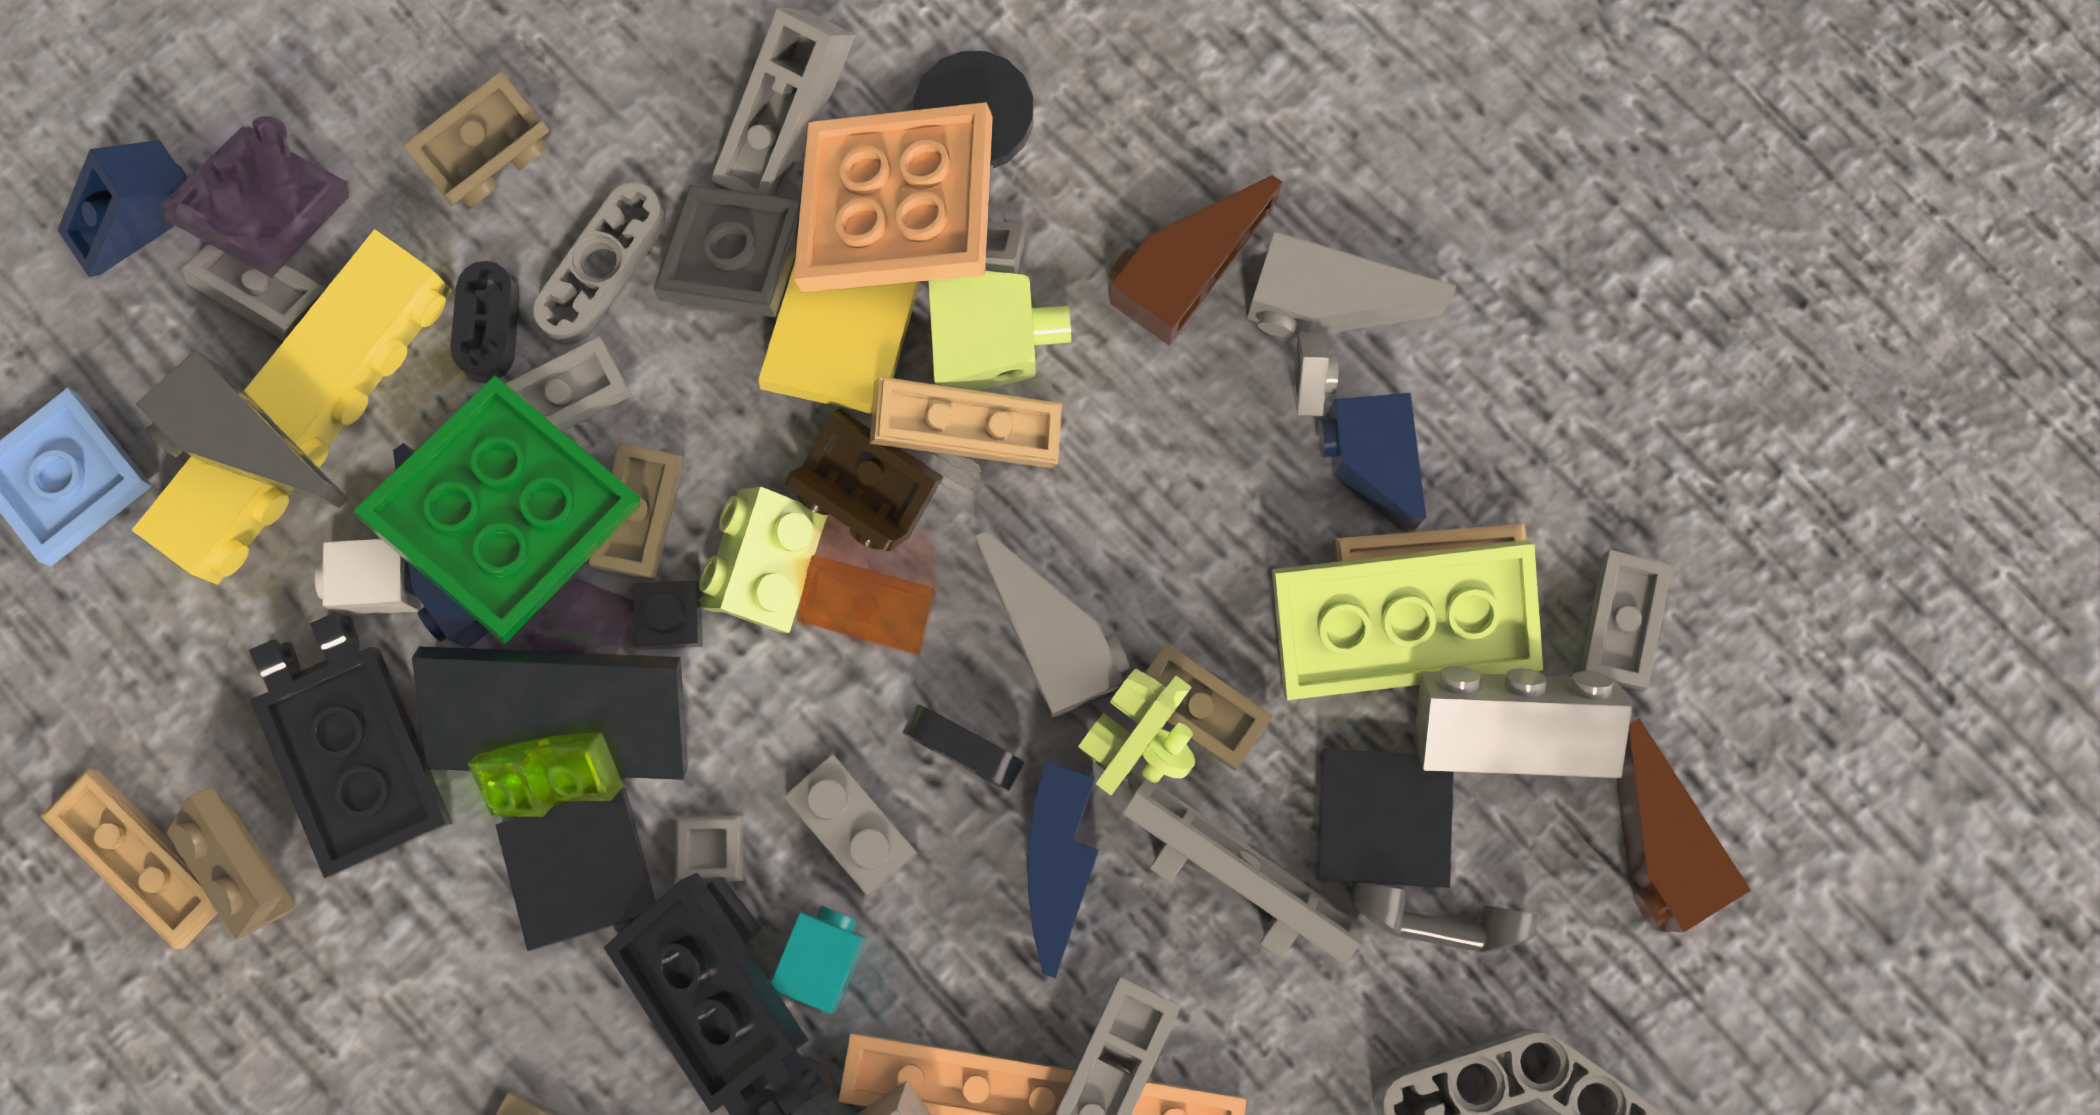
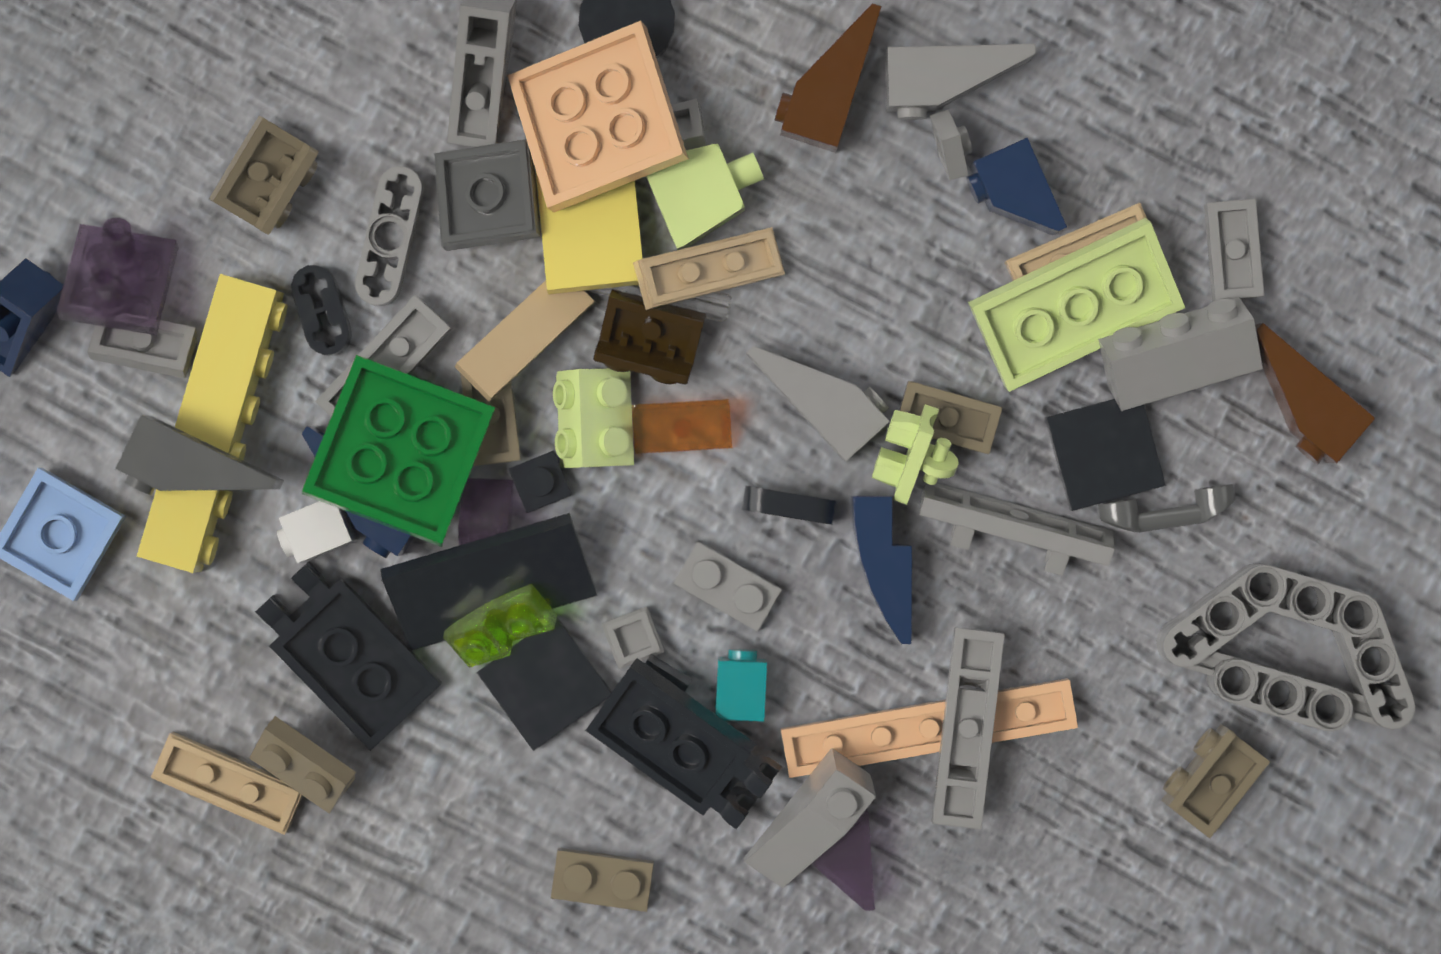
camera: 20 degrees left, 10 degrees up
none -> tan tile [455,280,594,402]

